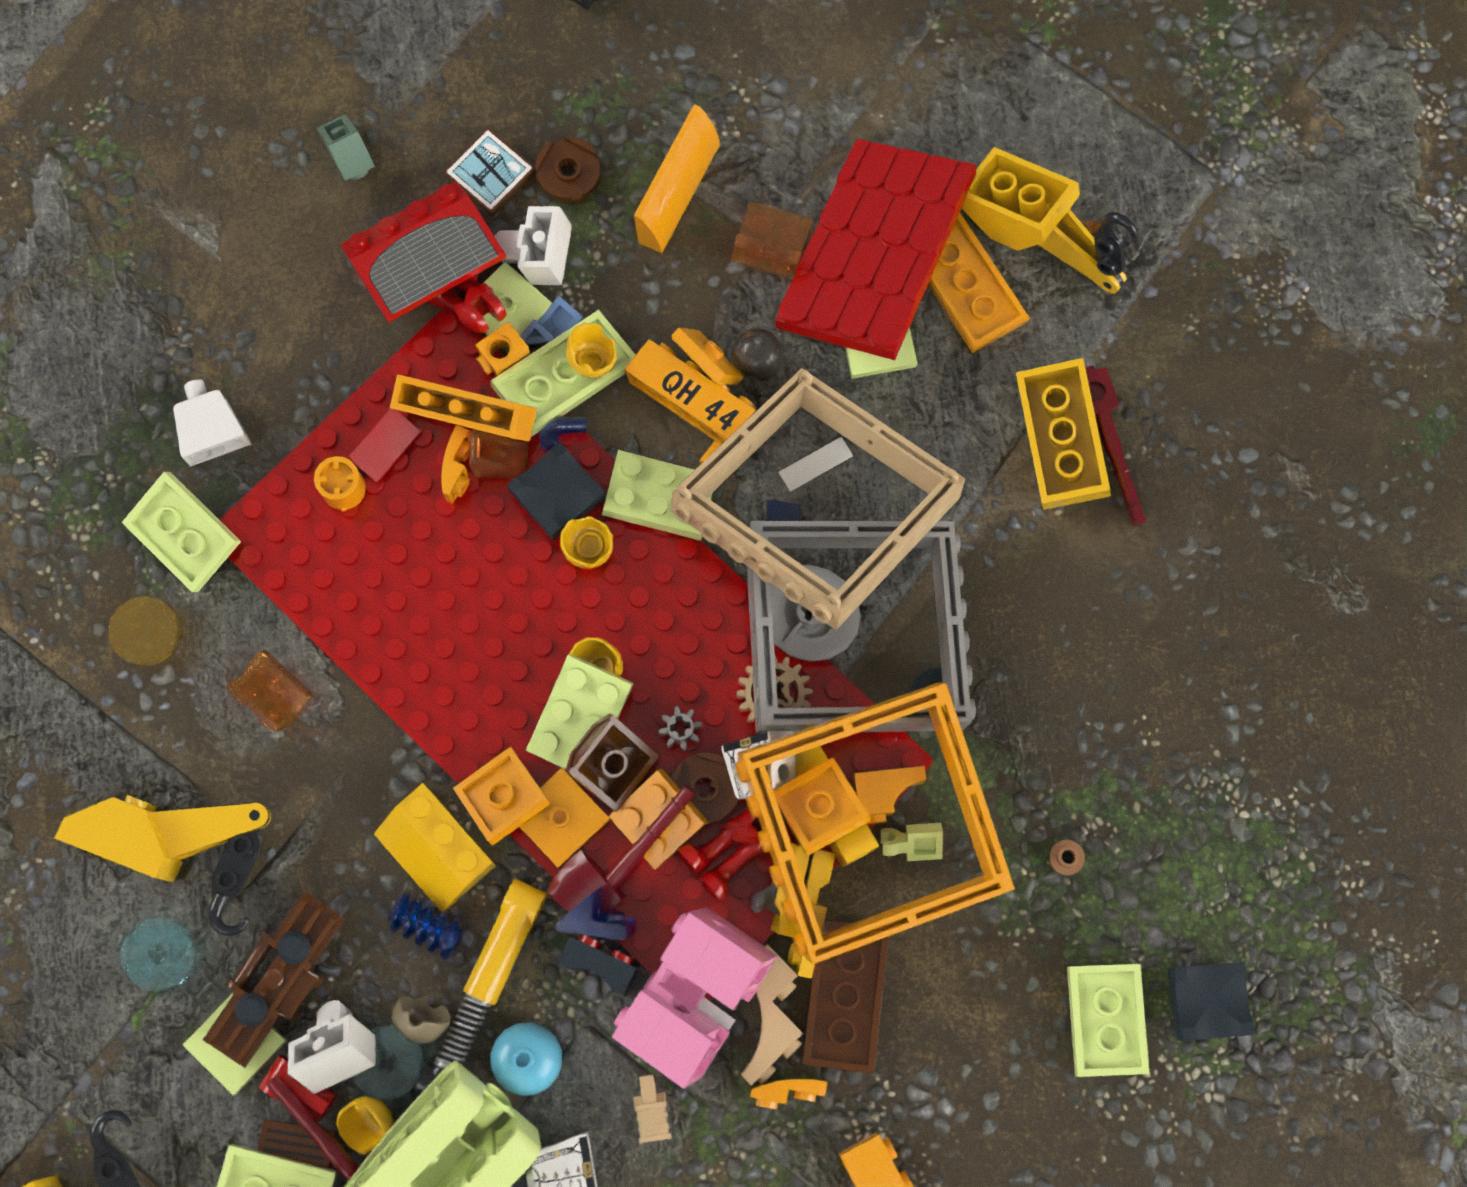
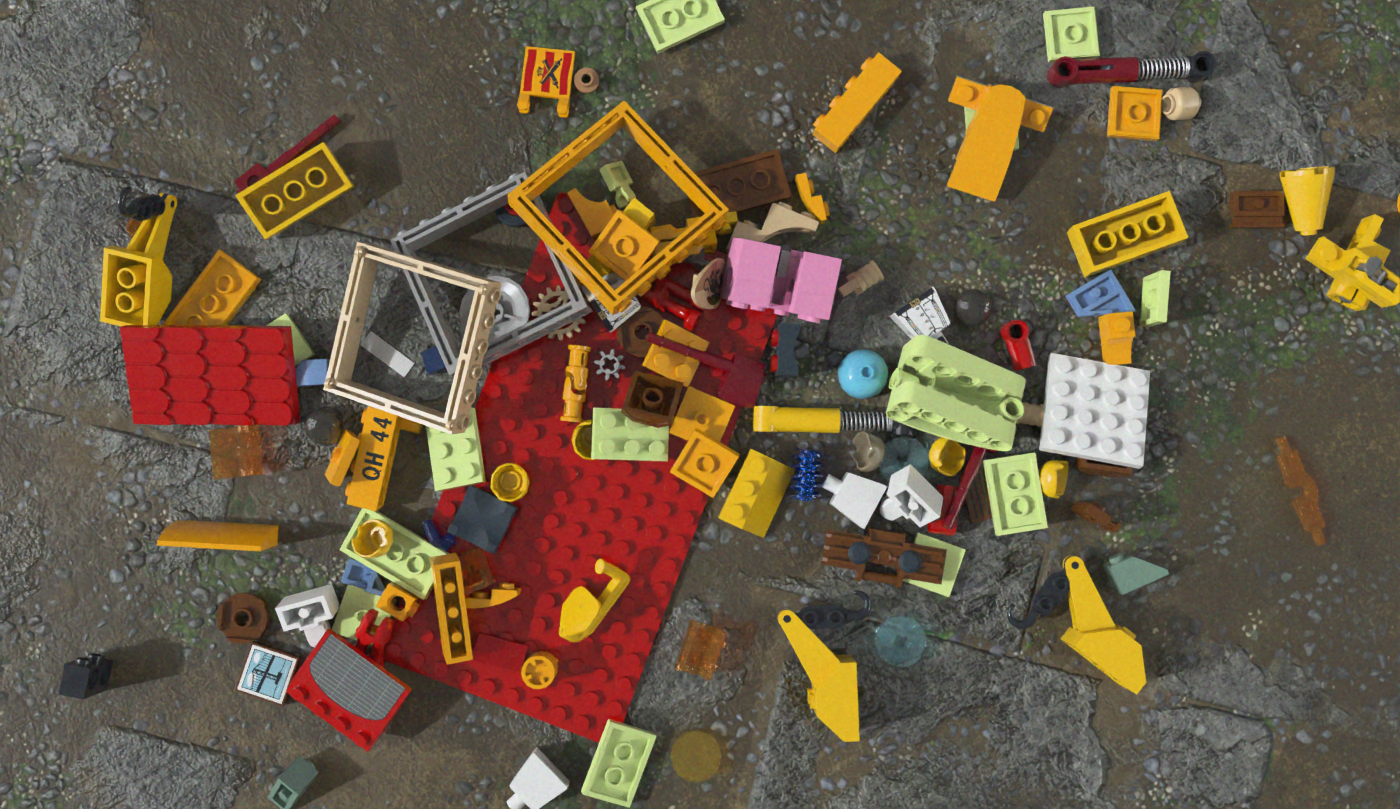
camera: 105 degrees left, 10 degrees up
clear blue slope [555,886,636,940] -> none
none -> medium blue slope [295,359,330,387]
none -> flag [517,46,575,118]
none -> yellow piece [559,559,630,642]
none -> light orange piece [560,345,591,423]
none -> shield [691,258,726,309]
none -> white torso [822,472,887,529]

